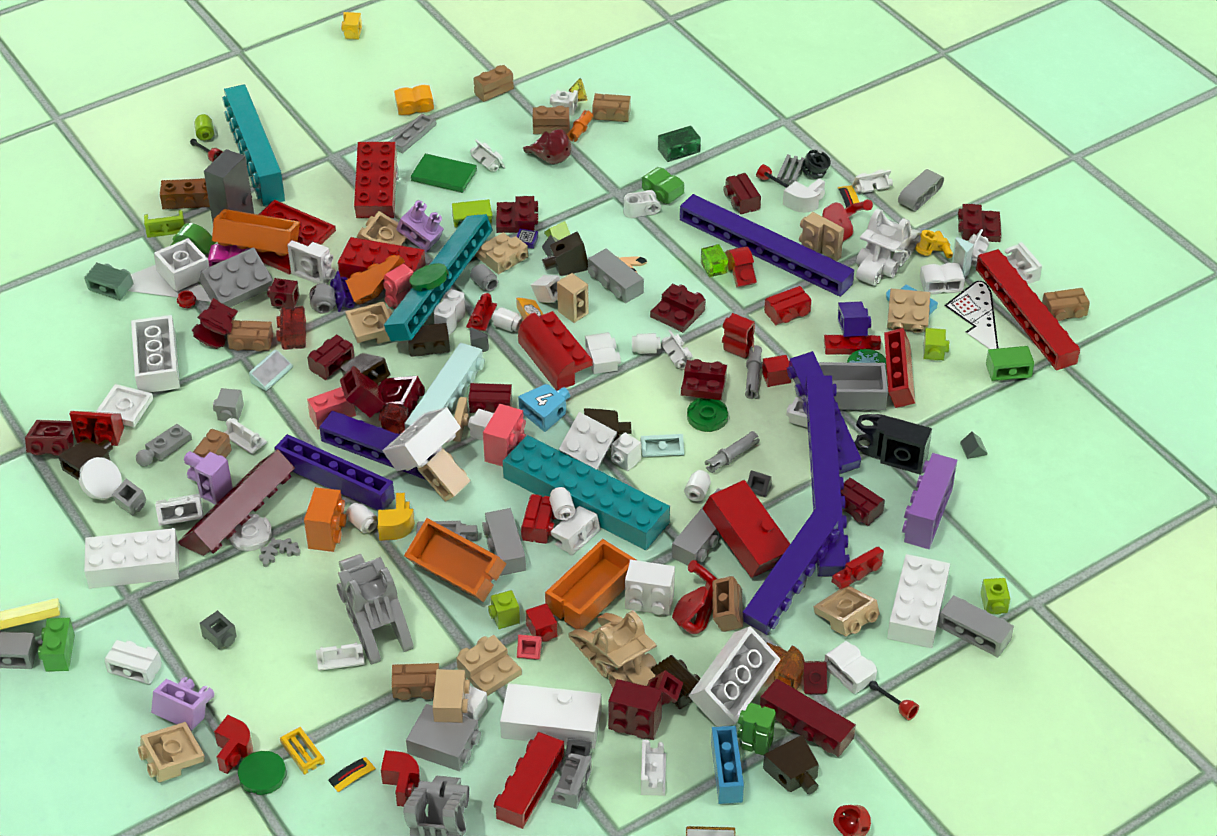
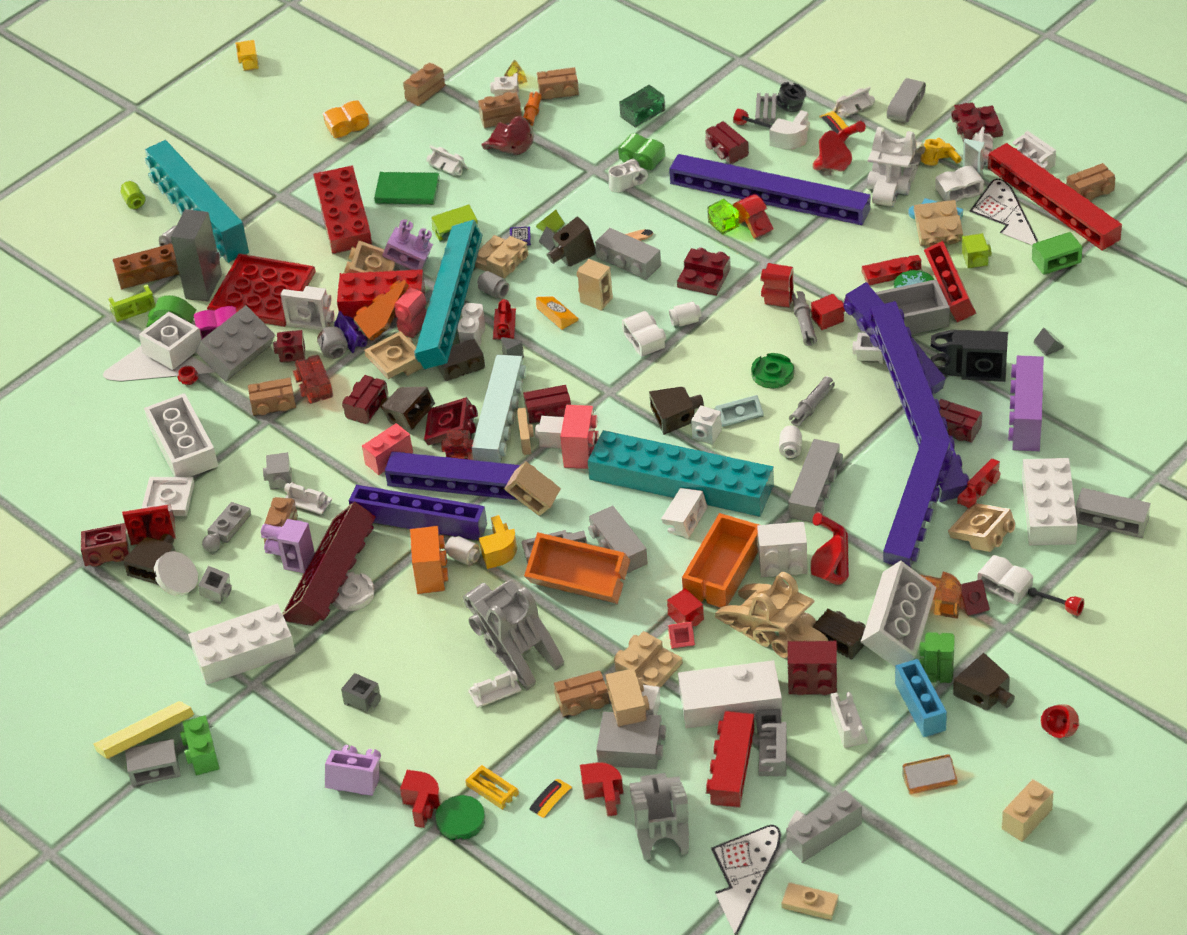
camera: 10 degrees left, 0 degrees up
sand green brick [84,262,134,300] -> none
white brick [105,640,162,684] -> none
tan plate [138,722,205,783] -> none
white brick [155,494,204,526] -> none
hinge [190,138,223,162] -> none
dark red piece [192,298,238,349] -> none
orange piece [212,209,300,256] -> none
flat silver slope [249,349,293,391] -> none
light grey animal [259,537,300,567] -> none
dark red hips [340,366,384,418] -> none
white brick [382,407,461,471] -> none
light grey tile [388,114,436,153] -> none
green tile [409,263,449,291] -> none
lime brick [488,590,520,629] -> none
white brick [492,307,523,332] -> none
dark red plate [496,196,538,233] -> none
red brick [518,311,593,391] -> none
medium azure torso [518,384,570,432] -> none
red brick [521,494,557,544] -> none
white brick [531,275,561,303] -> none
white brick [549,487,575,520] -> none
white brick [559,412,617,470] -> none
dark red brick [647,670,683,705] -> none
white hinge [661,330,693,369] -> none
dark red plate [681,359,727,400] -> none
red brick [703,480,790,578] -> none
medium nougat brick [713,576,743,632] -> none
dark grey slope [747,470,772,497] -> none
dark red brick [760,678,856,757] -> none
red brick [764,286,812,325] -> none
tan plate [799,212,844,261] -> none
dark purple brick [838,301,871,337] -> none
lime brick [980,578,1011,614] -> none

